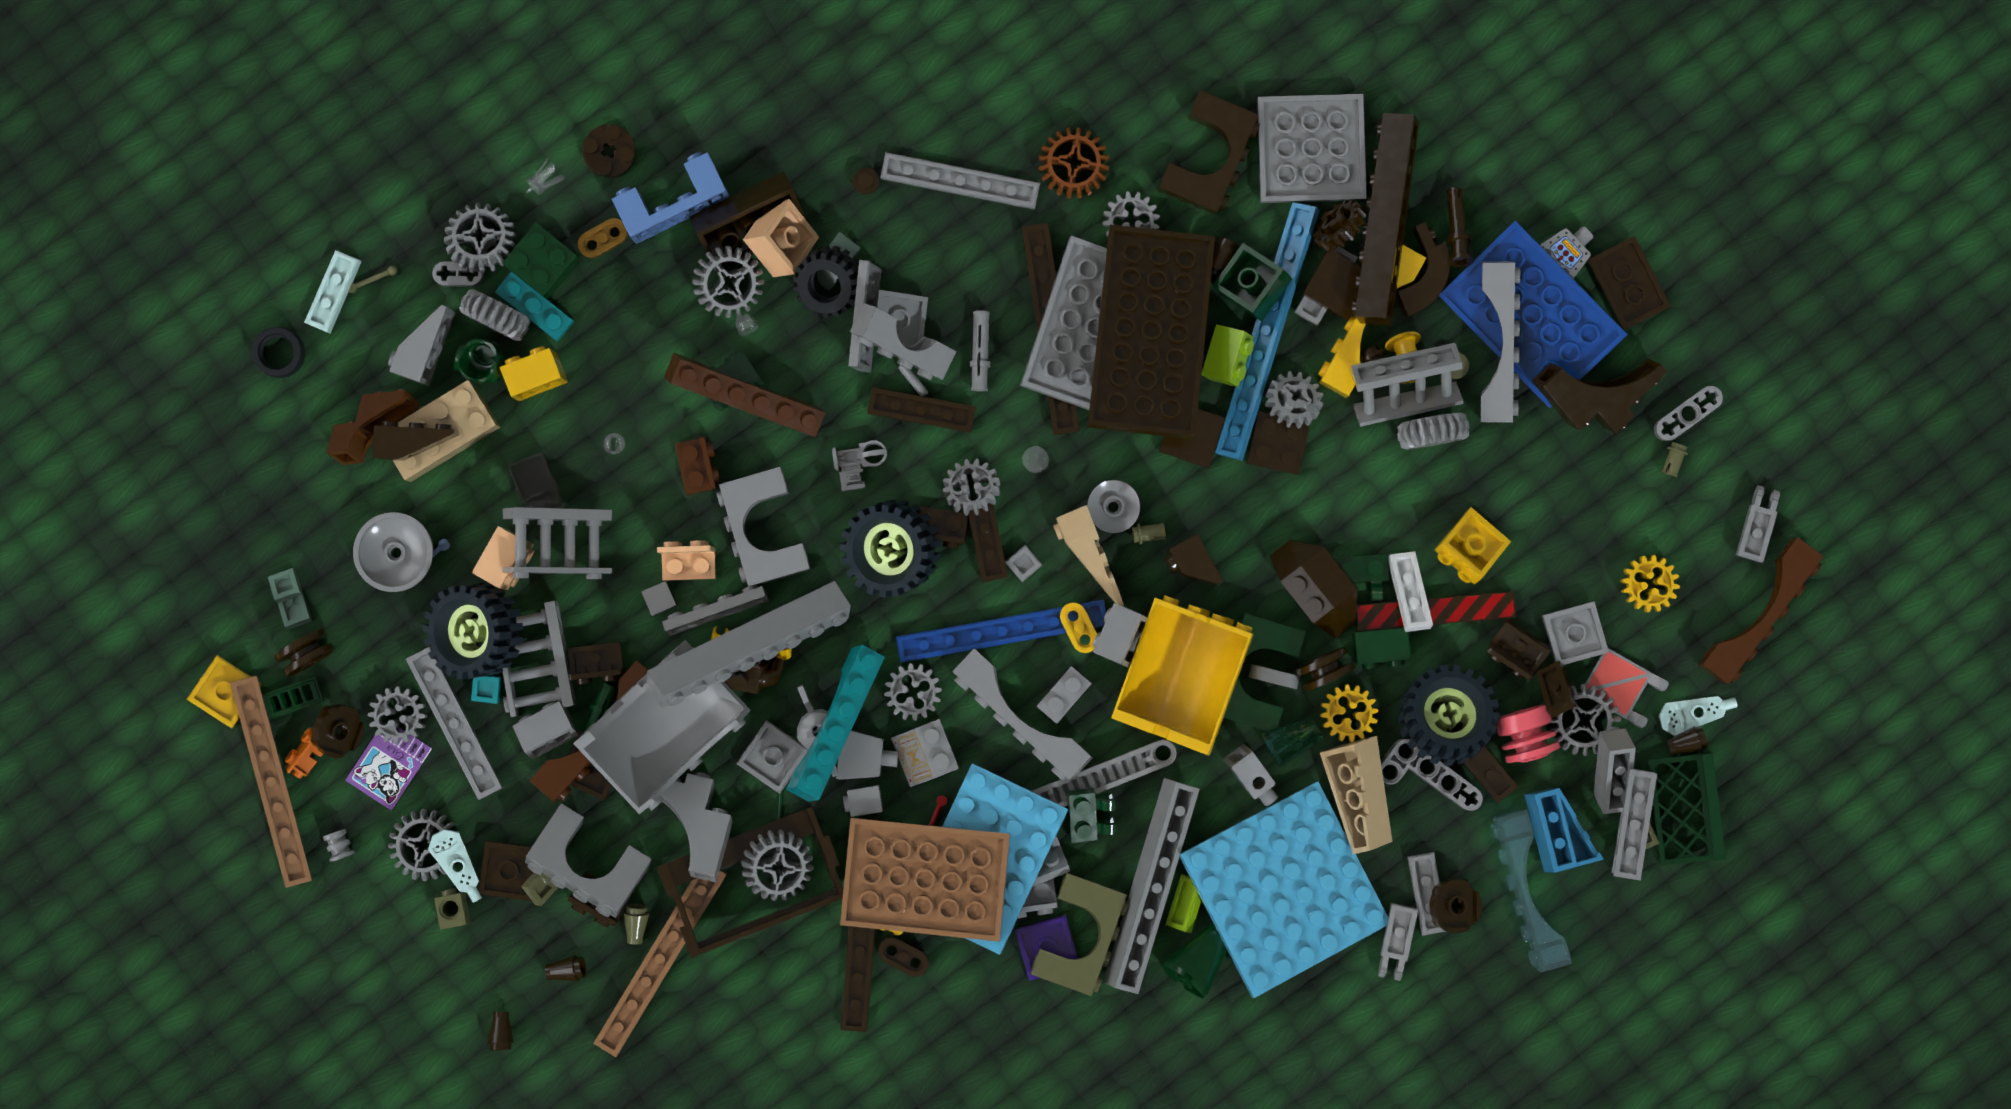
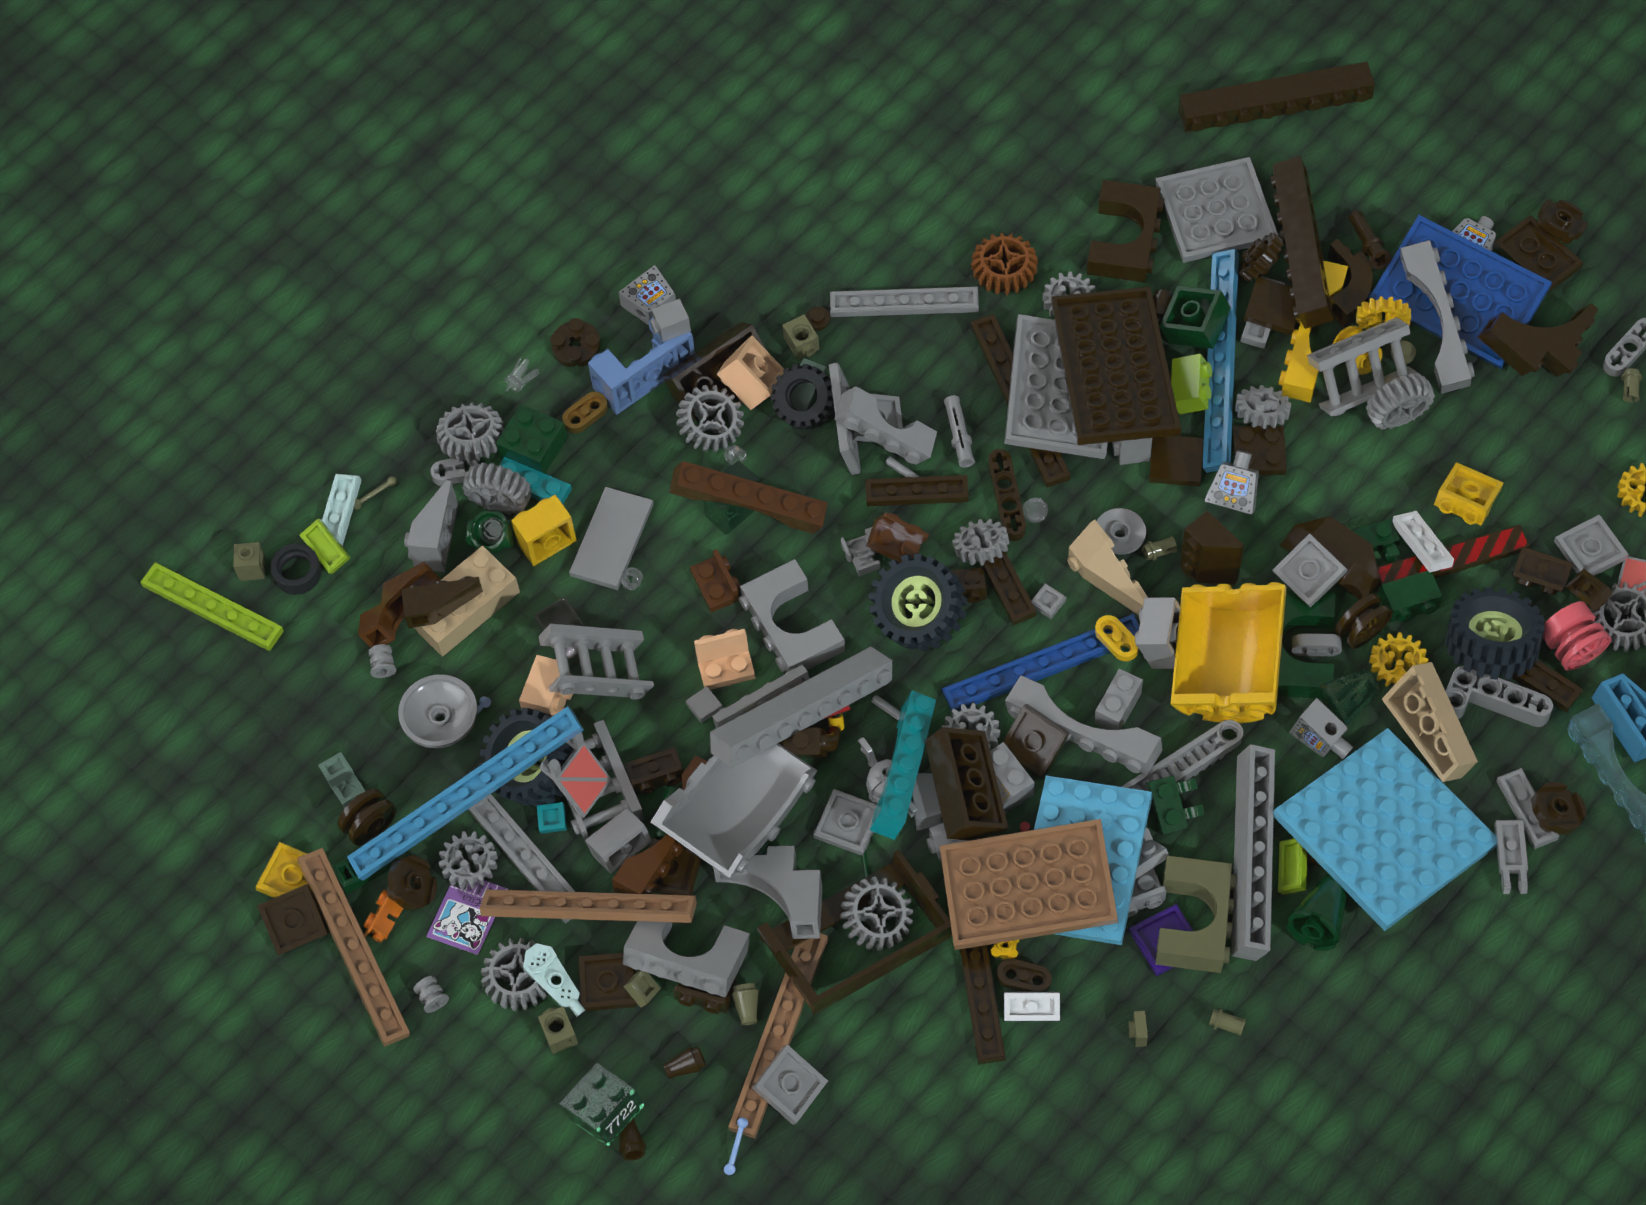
camera: 10 degrees left, 25 degrees down
none -> lime plate [141,562,284,651]
none -> olive brick [233,542,265,581]
none -> dark brown plate [257,884,329,955]
none -> lime tile [300,519,351,574]
none -> dark azure plate [347,706,584,880]
none -> light grey bush [368,644,396,678]
none -> medium nougat plate [479,889,697,923]
none -> flag [540,733,612,818]
none -> clear green brick [559,1063,645,1146]
none -> light grey tile [569,487,654,590]
none -> light grey torso [619,265,676,325]
none -> light grey brick [650,299,691,342]
none -> light blue hinge [724,1117,748,1175]
none -> light grey plate [752,1044,828,1124]
none -> olive brick [782,315,819,360]
none -> reddish brown bracket [866,513,929,563]
none -> light grey piece [872,695,900,720]
none -> dark brown slope [925,727,1009,840]
none -> dark brown beam [988,449,1026,541]
none -> dark brown tile [1002,704,1070,778]
none -> white plate [1004,992,1060,1021]
none -> olive plate [1128,1011,1148,1047]
none -> dark brown brick [1178,62,1375,132]
none -> torso [1205,450,1259,514]
none -> olive pin [1209,1008,1246,1036]
none -> light grey plate [1272,534,1348,608]
none -> yellow gear [1356,296,1411,330]
none -> dark brown plate [1537,199,1588,244]

